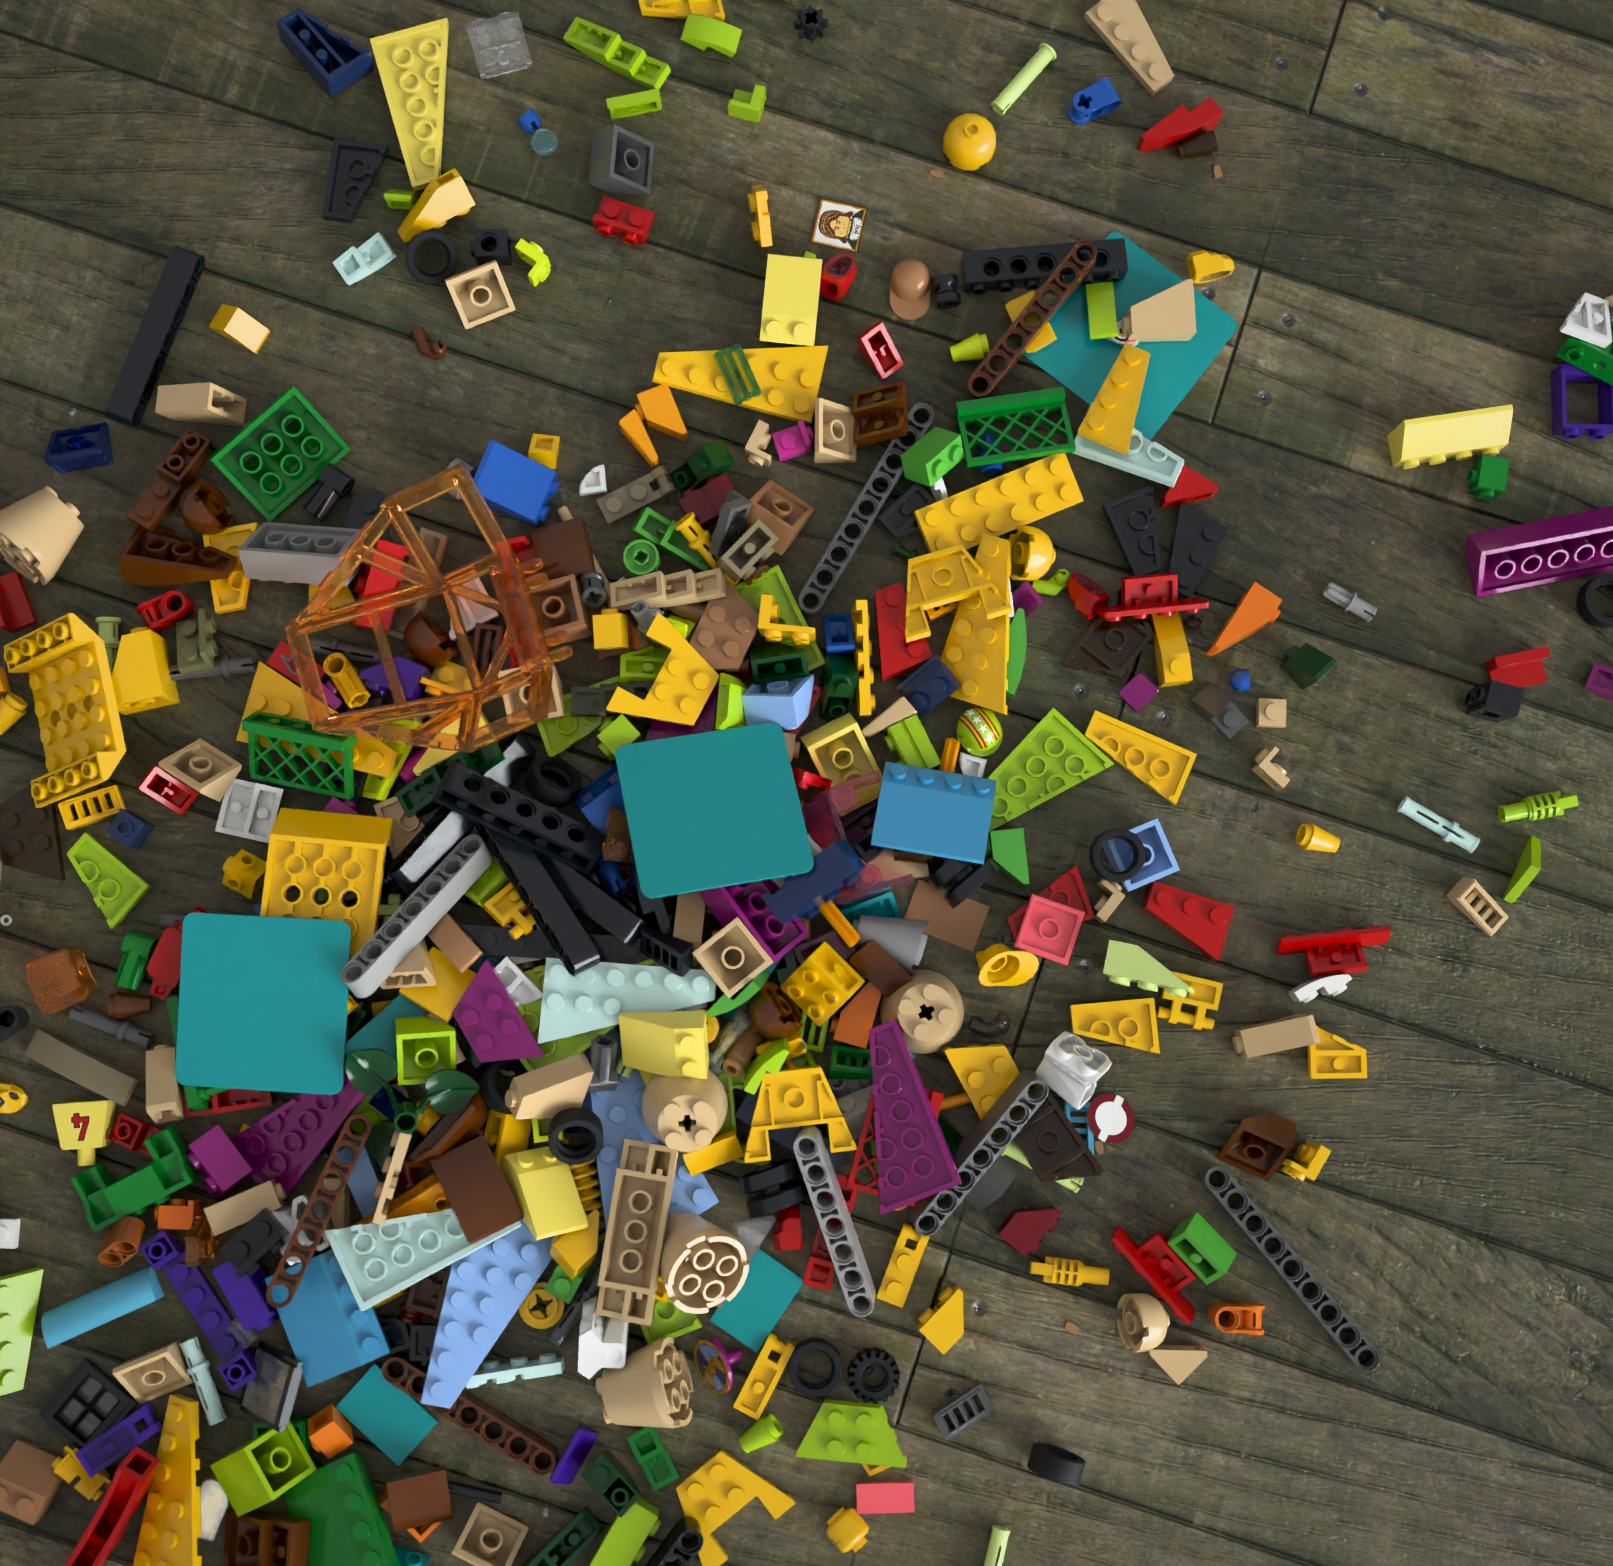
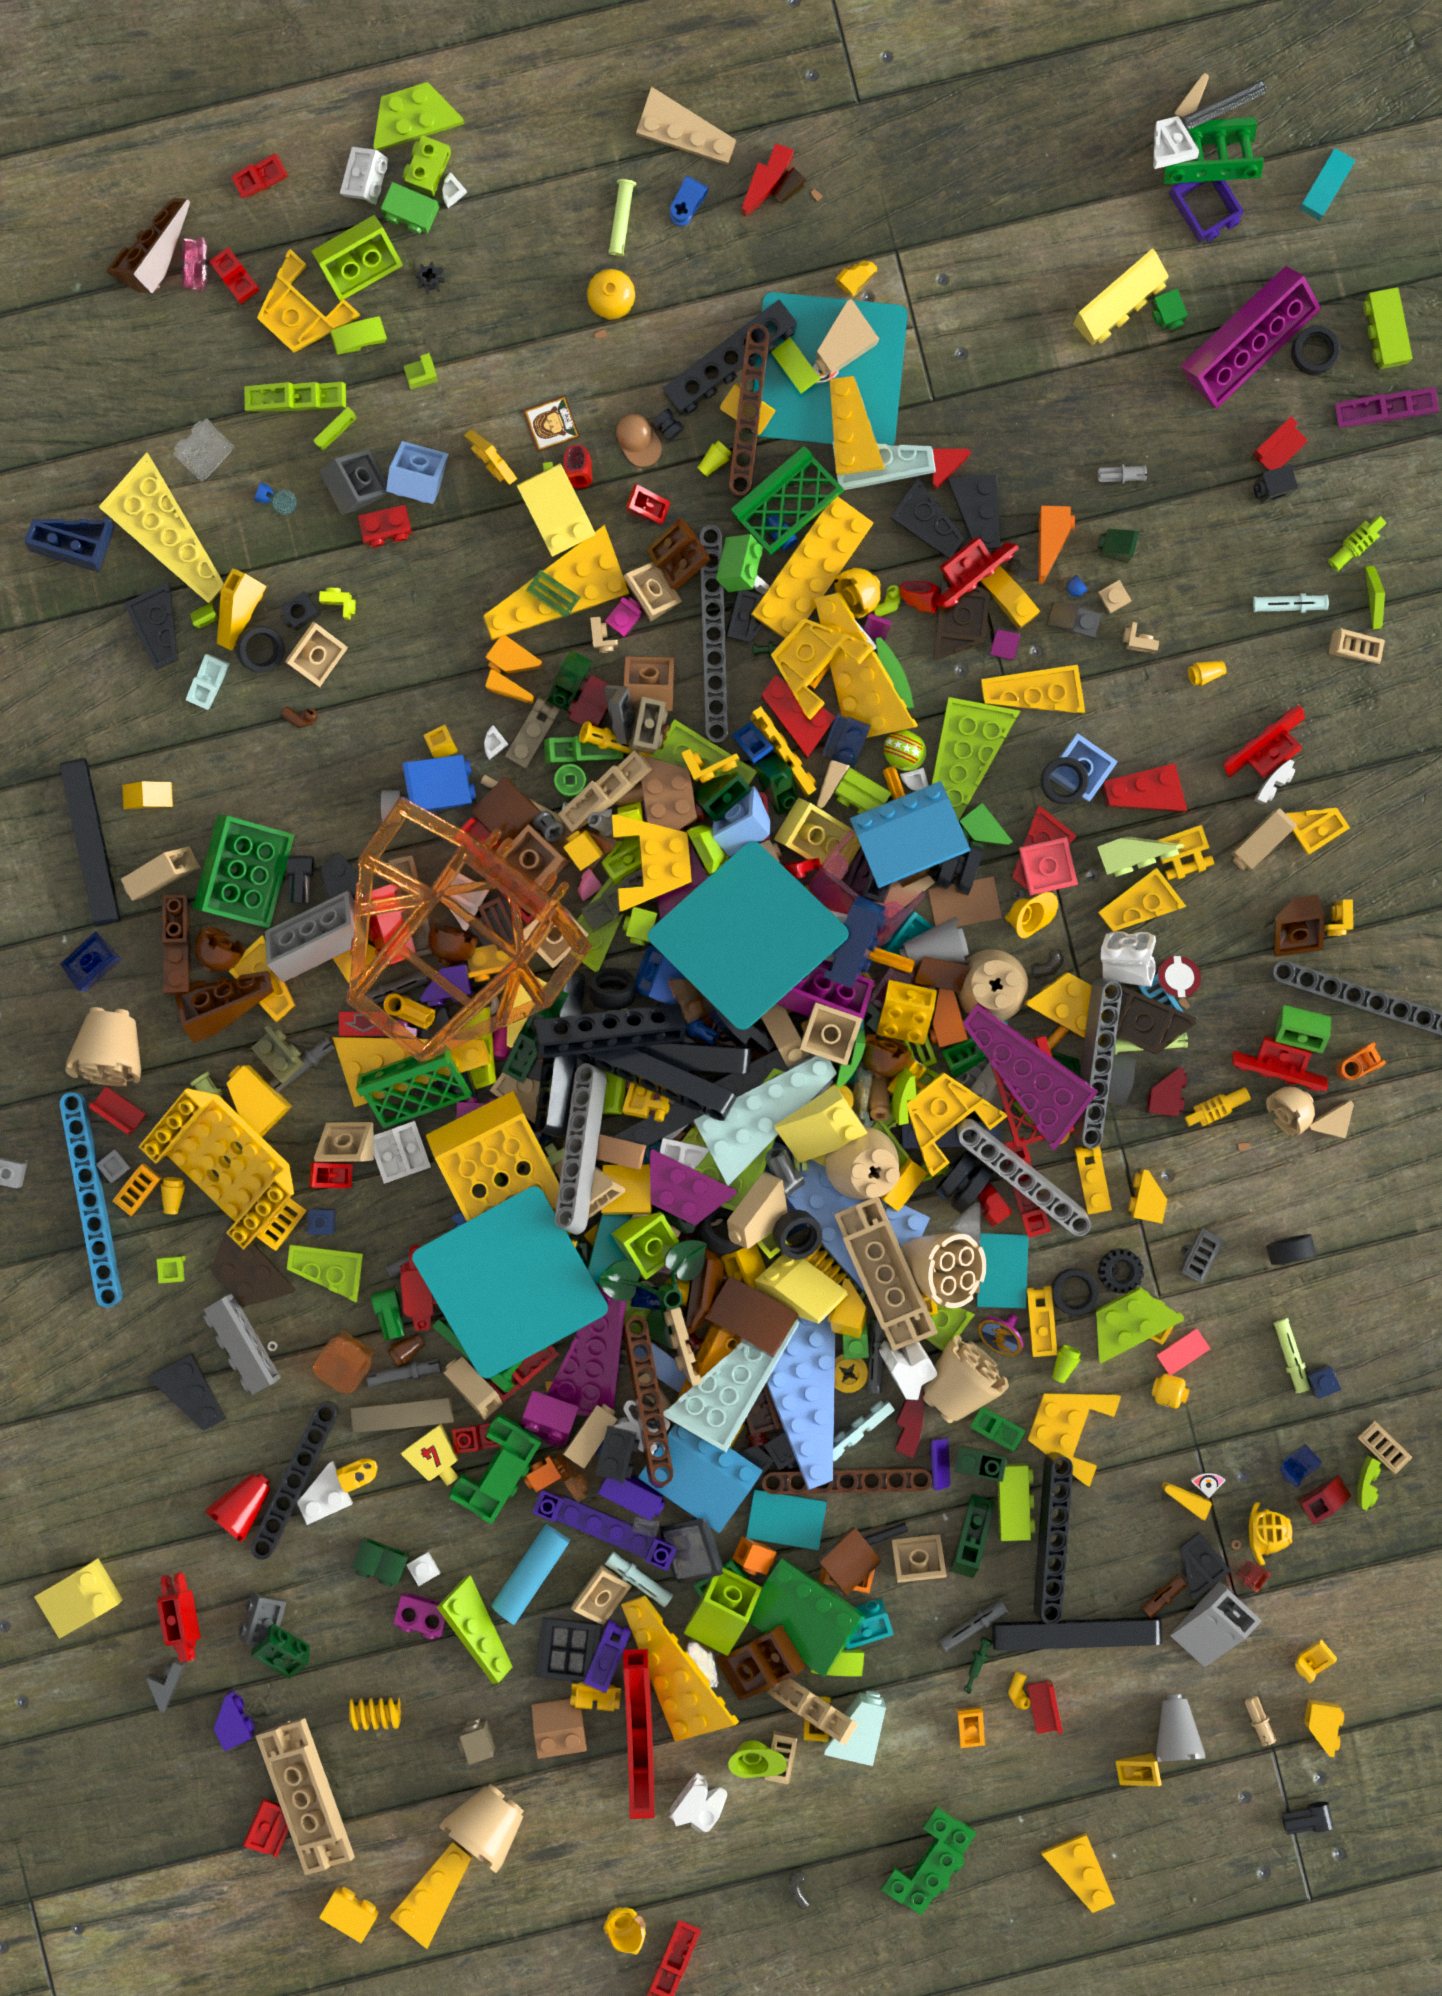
camera: 25 degrees left, 5 degrees up
dark orange beam [97,1216,146,1267] -> none
red piece [135,590,195,633] -> none
yellow brick [222,849,266,899] -> none
black slope [640,926,693,977] -> none
tan bracket [1093,879,1126,923] -> none
none -> light blue slope [386,441,449,504]
none -> bright pink tile [577,869,603,901]
none -> dark red slope [894,1386,924,1458]

